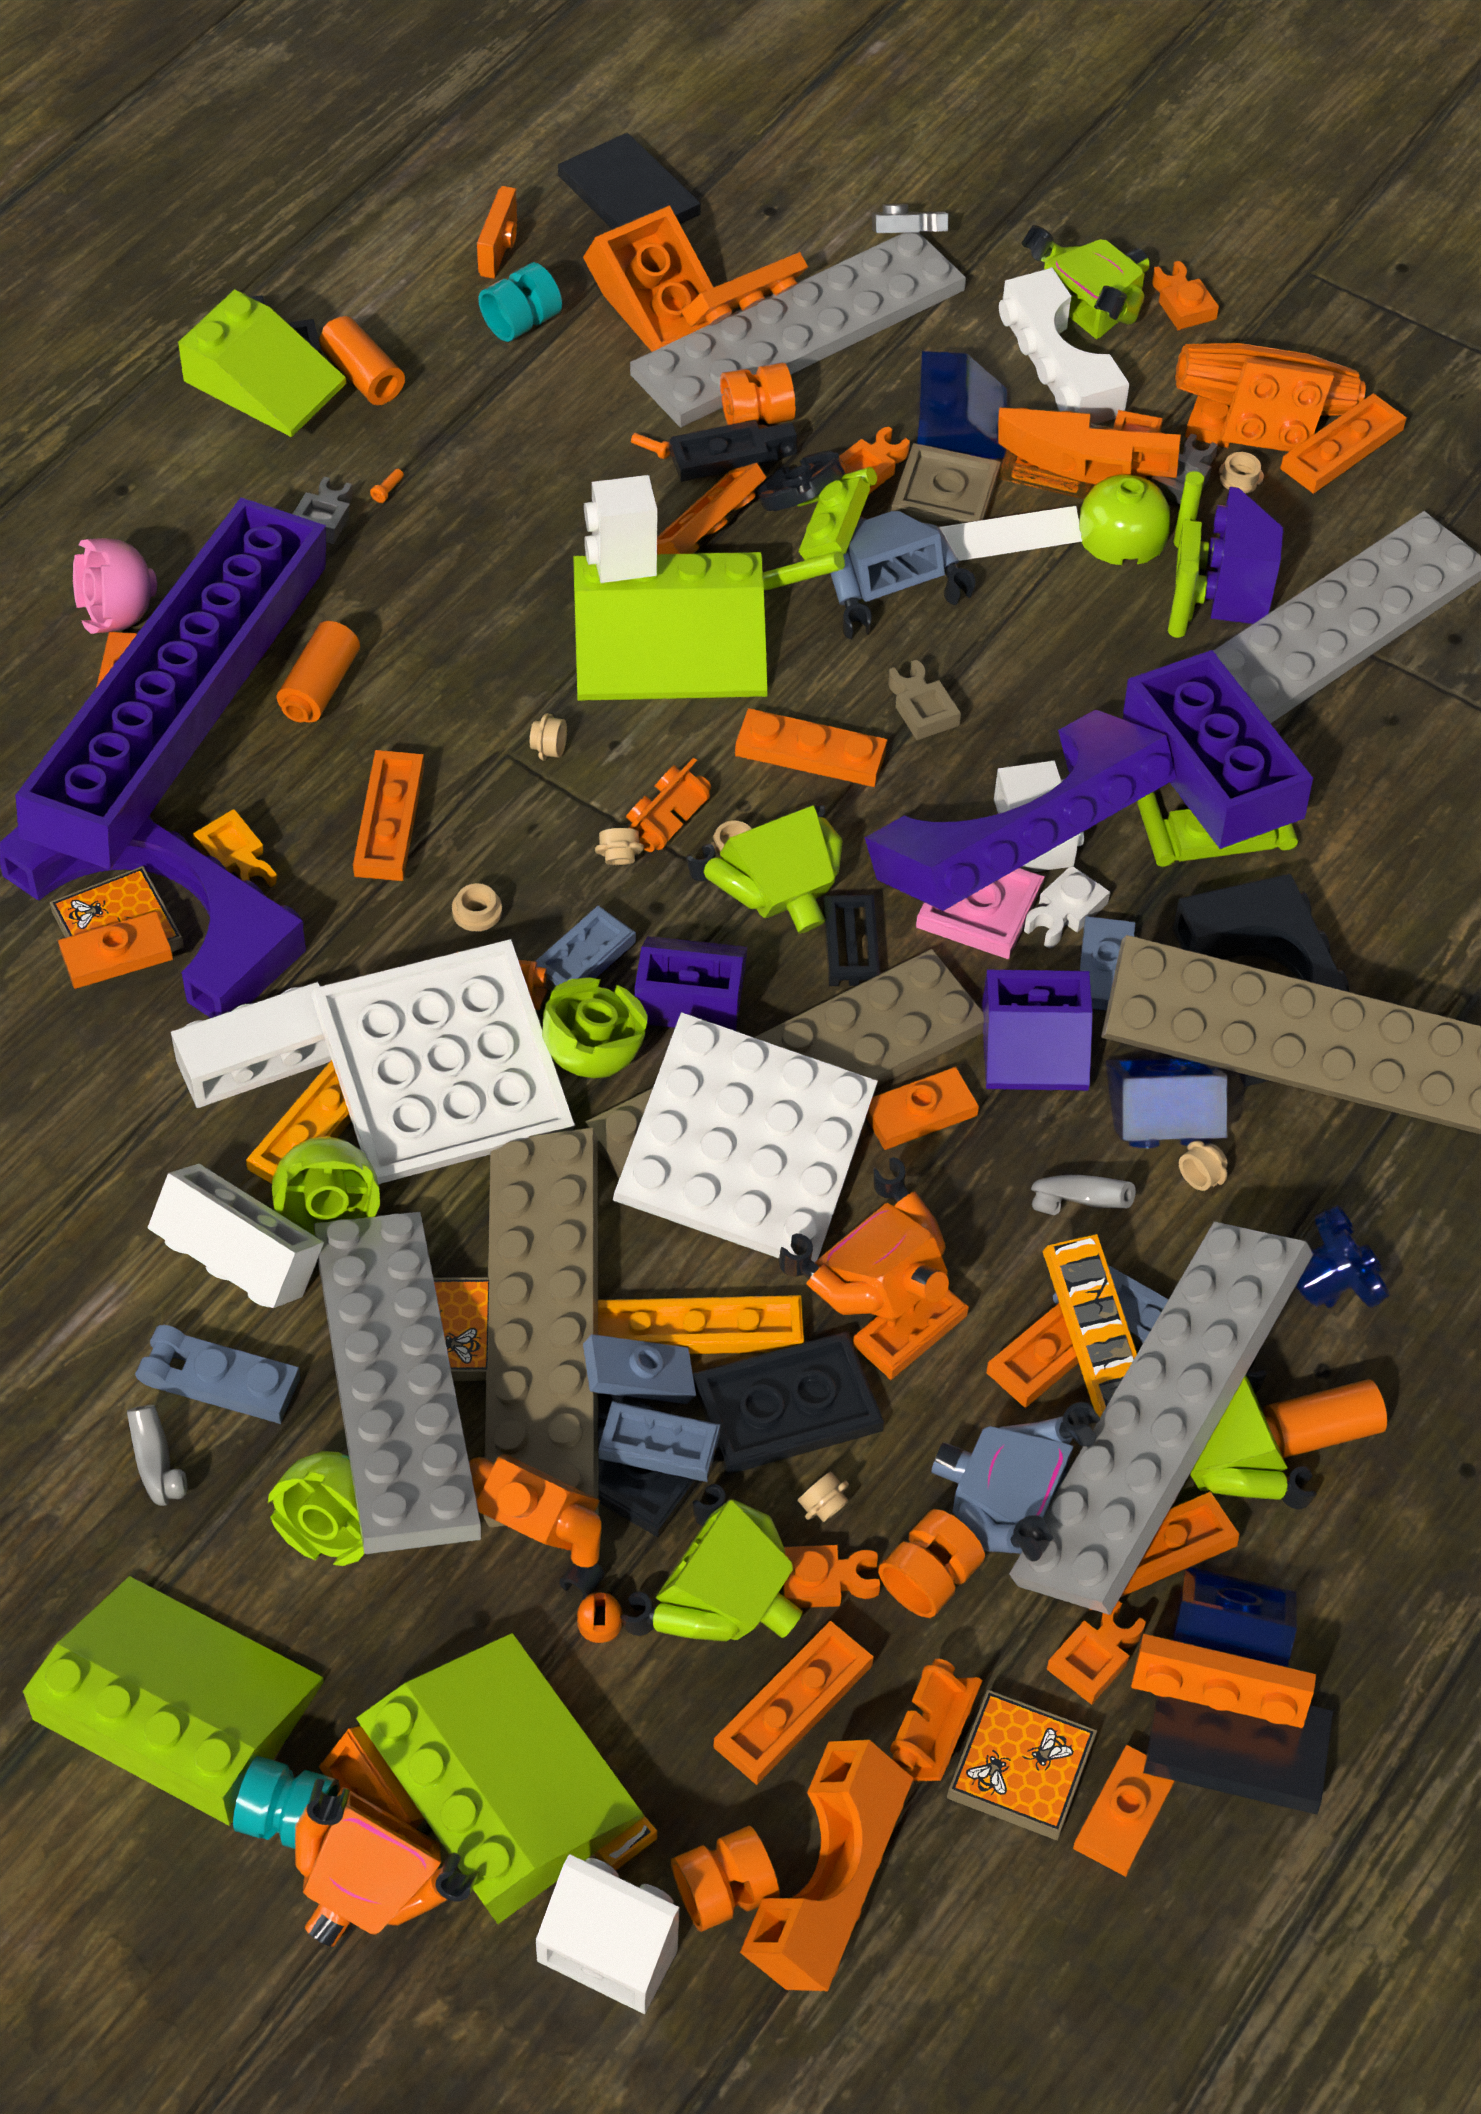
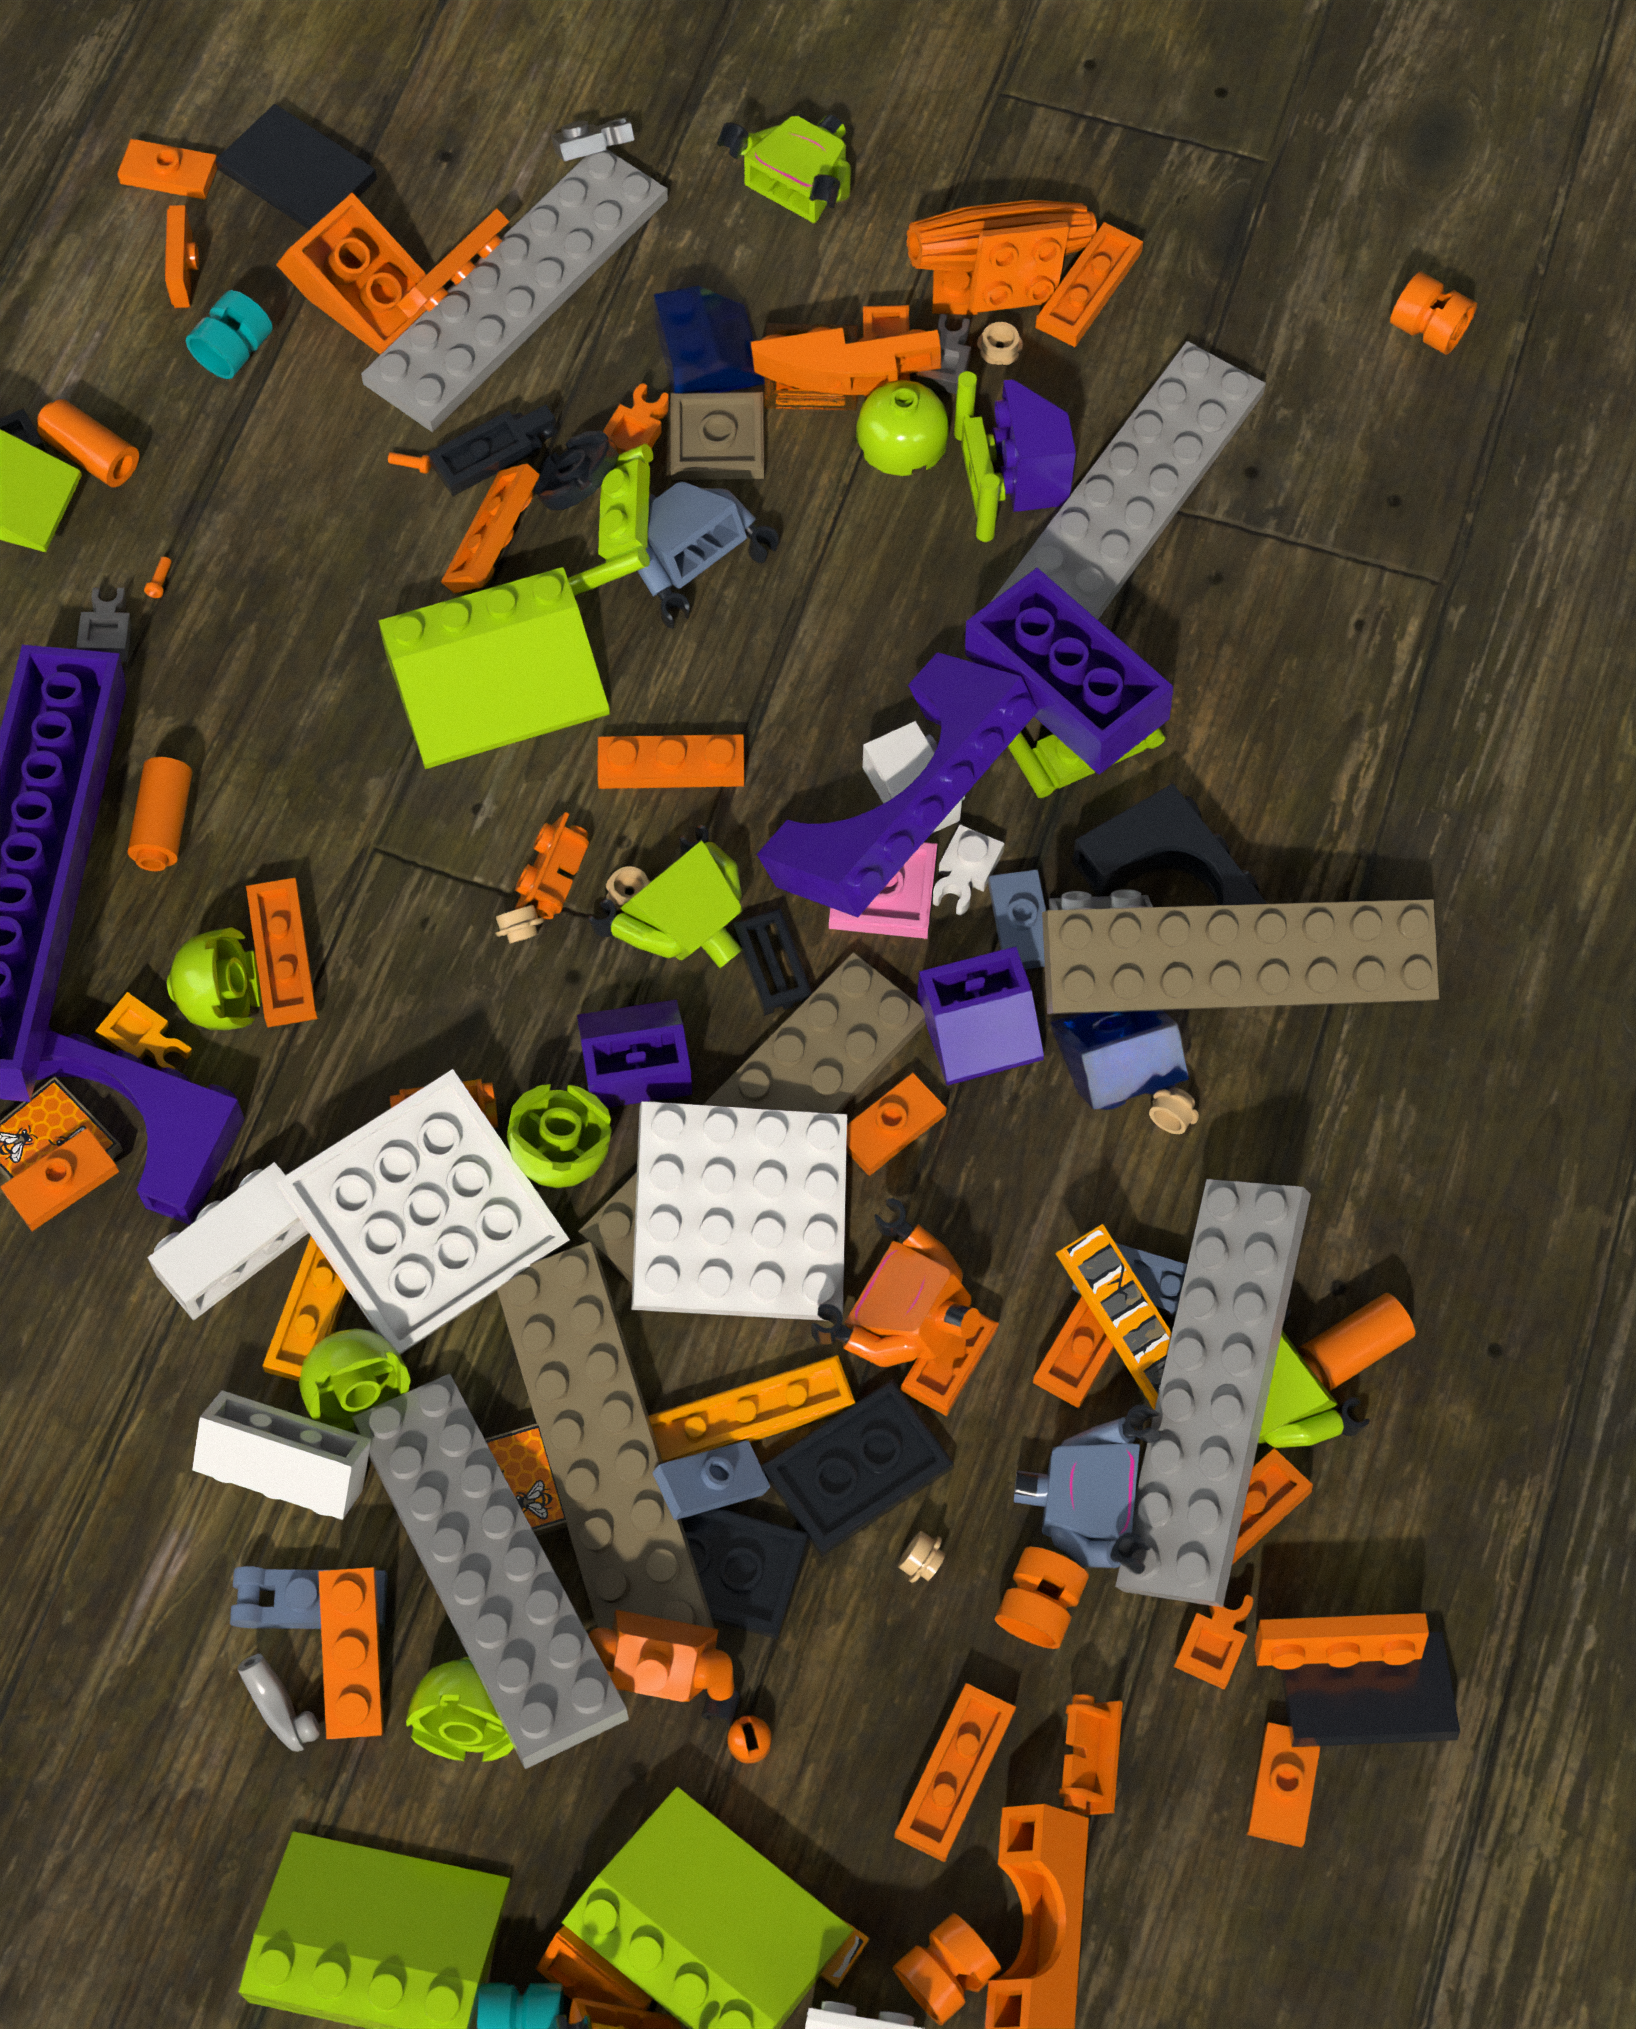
camera: 15 degrees left, 10 degrees up
tan plate [452,883,502,931] -> none
tan plate [530,713,567,761] -> none
sand blue plate [536,906,636,991] -> none
white brick [584,475,657,583] -> none
sand blue plate [598,1402,720,1482] -> none
lime torso [621,1484,803,1642] -> none
orange wheel [720,362,796,425] -> none
orange plate [782,1545,880,1608] -> none
dark tan plate [888,660,961,740] -> none
white sticker [939,506,1082,561] -> none
tile [947,1689,1097,1841] -> none
white arch [999,268,1129,426] -> none
light grey arm [1031,1175,1136,1215] -> none
orange plate [1152,261,1219,330] -> none
clear blue slope [1171,1567,1297,1668] -> none
clear blue plate [1296,1205,1390,1308] -> none
none -> orange plate [117,139,217,200]
none -> lime cylinder [167,927,262,1030]
none -> orange plate [318,1567,384,1740]

